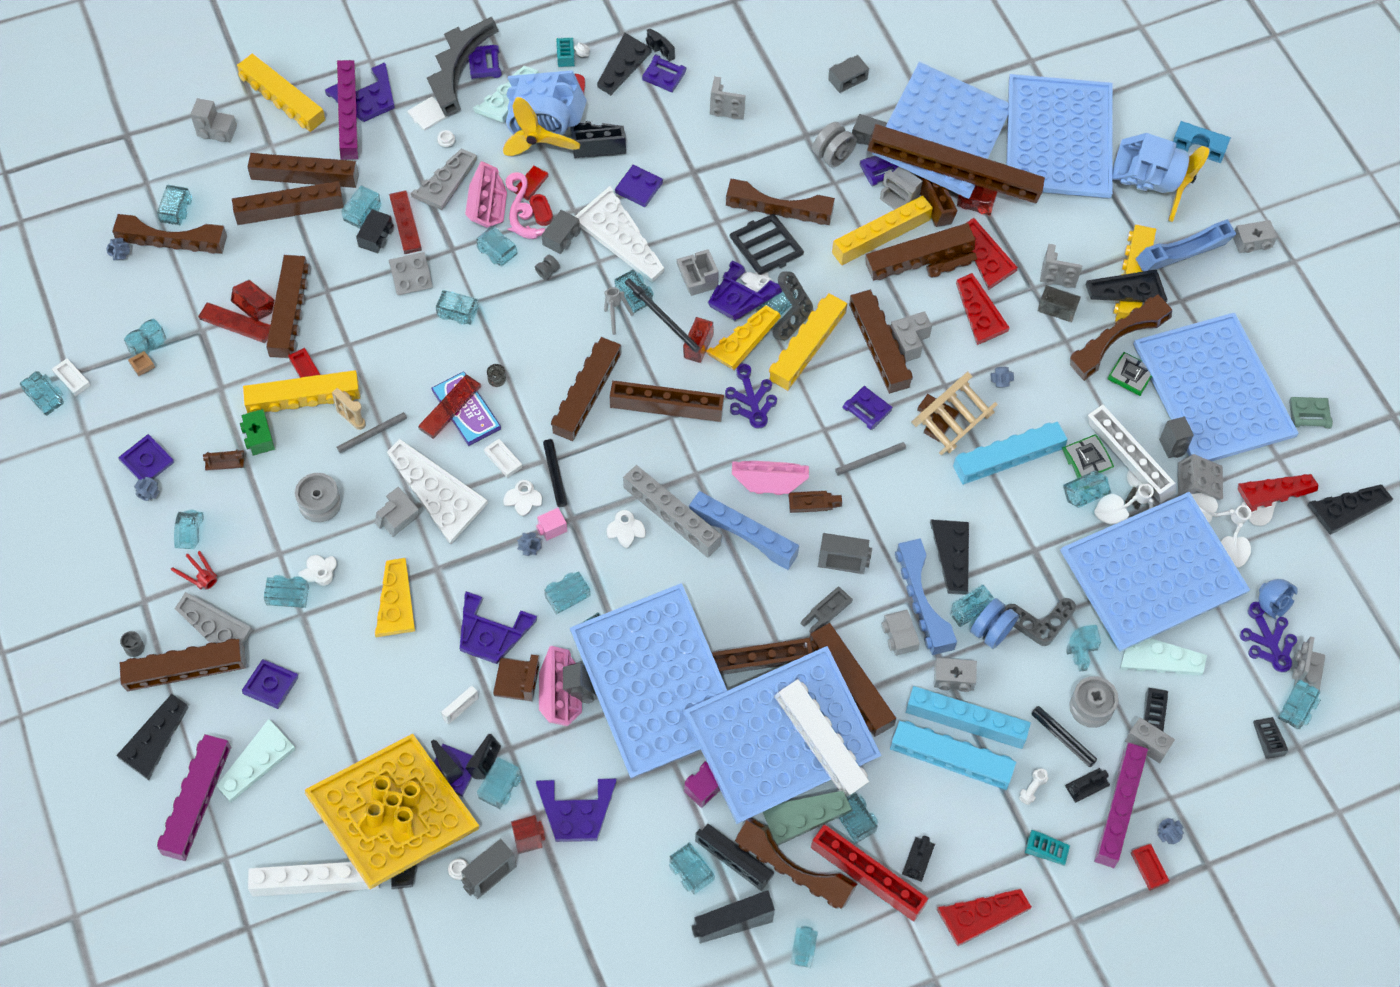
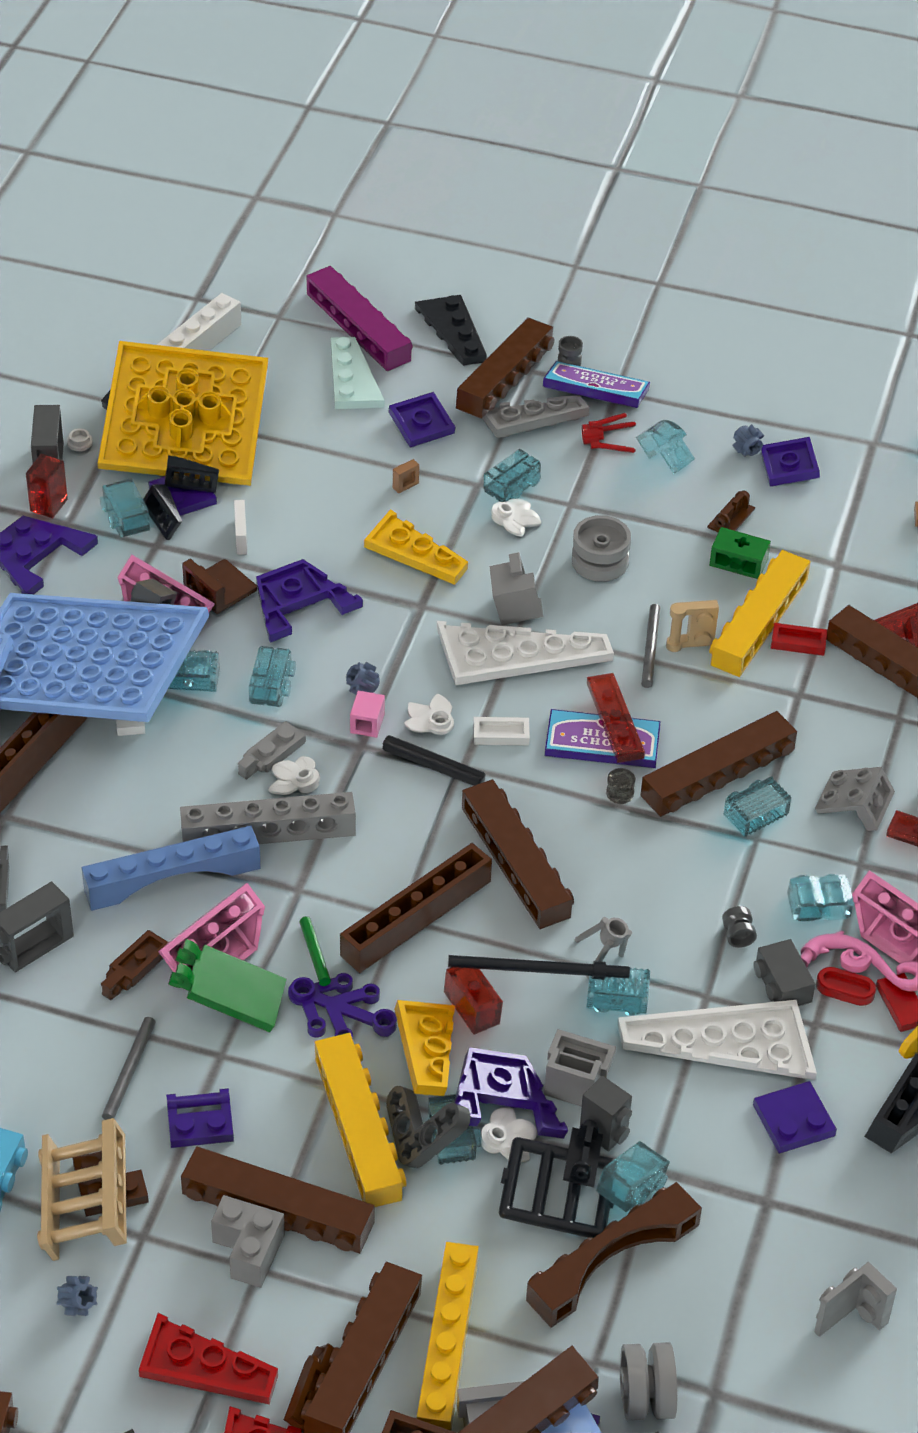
camera: 130 degrees right, 15 degrees down
none -> green tile [168,939,287,1032]
none -> light grey hinge [238,721,306,780]
none -> green bar [299,916,331,986]
none -> medium nougat plate [393,459,419,493]
none -> tile [542,361,650,408]
none -> black hinge [563,1120,603,1188]
none -> dark grey brick [580,1075,632,1152]
none -> clear light blue brick [596,1141,670,1212]
none -> reddish brown brick [640,711,797,817]

